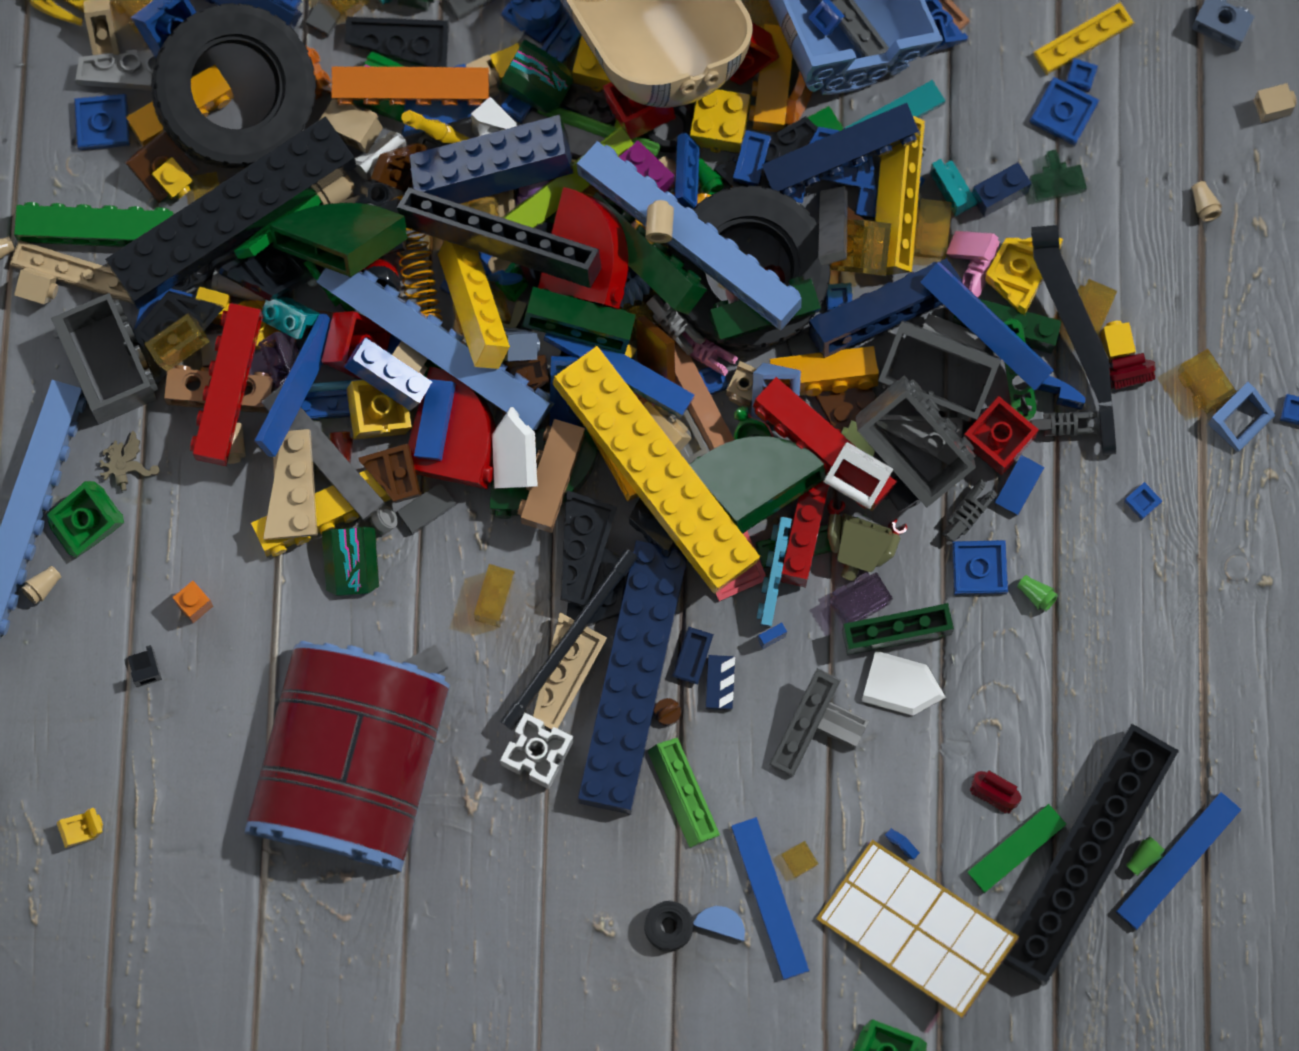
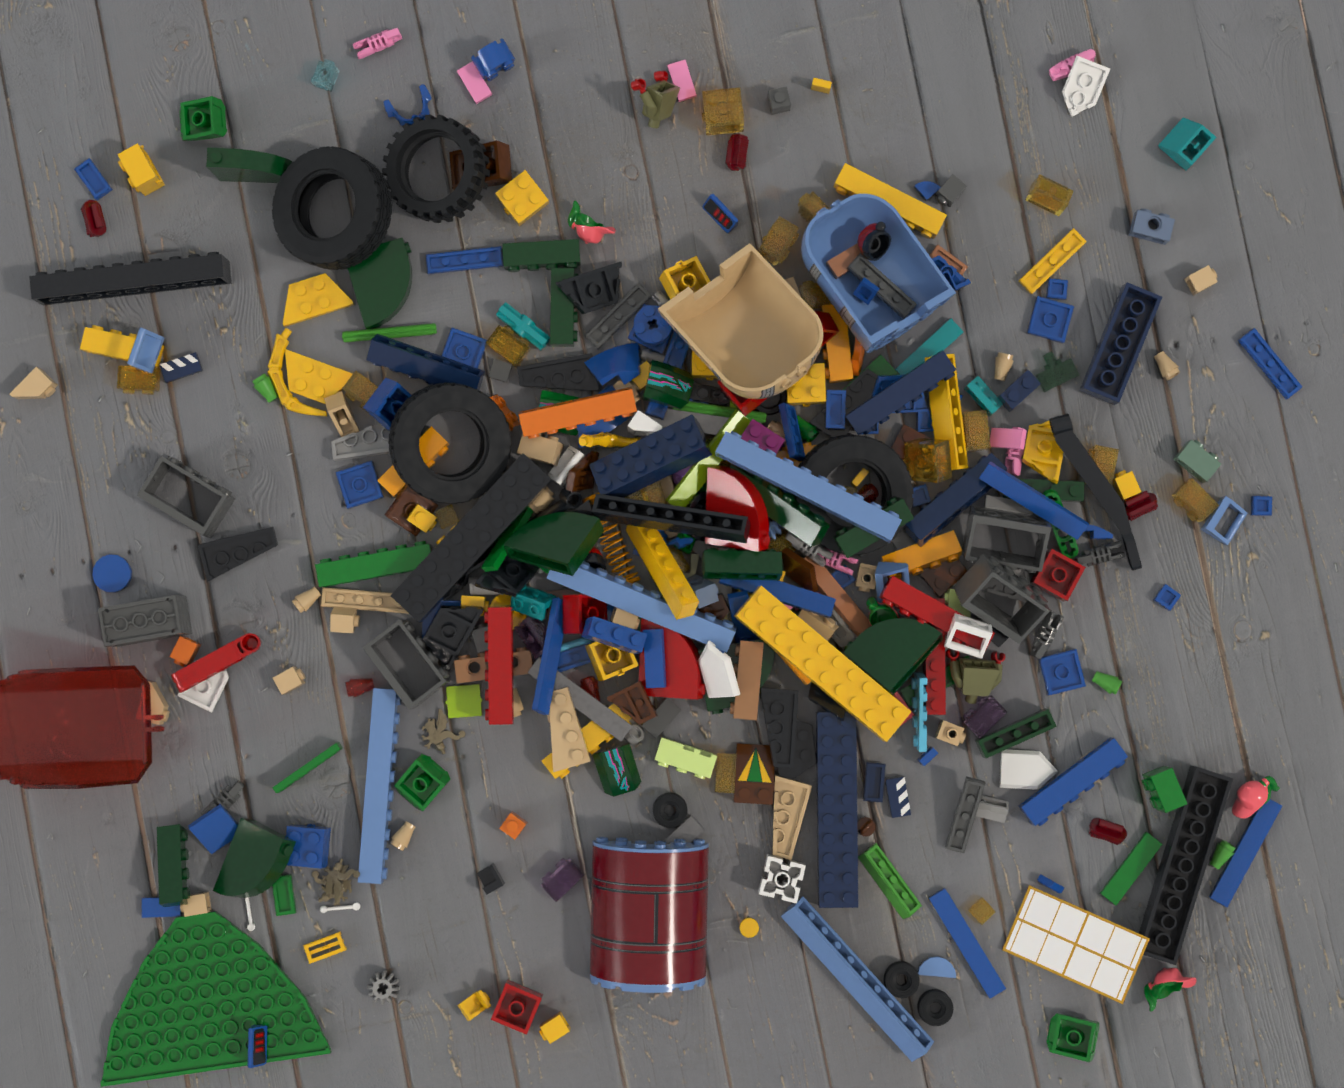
camera: 10 degrees left, 10 degrees up
clear yellow brick [145,314,210,371] -> none
black piece [499,548,639,731] -> none
tan brick [646,200,674,243] -> none
flat silver tile [818,184,847,265] -> none
blue slope [995,454,1045,515] -> none
none -> clear red cone [345,678,374,698]
none -> lime piece [445,684,483,718]
none -> red brick [491,980,543,1035]
none -> yellow brick [539,1012,571,1044]
none -> clear purple brick [540,857,585,902]
none -> blue slope [584,343,640,386]
none -> black tyre [653,792,688,828]
none -> yellowish green wedge [655,737,717,779]
none -> reddish brown slope [733,743,775,805]
none -> yellow tile [739,917,759,938]
none -> medium blue brick [781,896,934,1062]
none -> yellow tile [850,468,869,488]
none -> black tyre [917,989,954,1026]
none -> tan brick [934,720,966,746]
none -> tan cone [994,352,1014,381]
none -> blue brick [1018,737,1128,826]
none -> dark blue brick [1079,282,1162,405]
none -> green brick [1142,766,1187,813]
none -> hair [1144,968,1196,1012]
none -> sand green brick [1173,440,1221,483]
none -> coral hair [1232,776,1280,819]

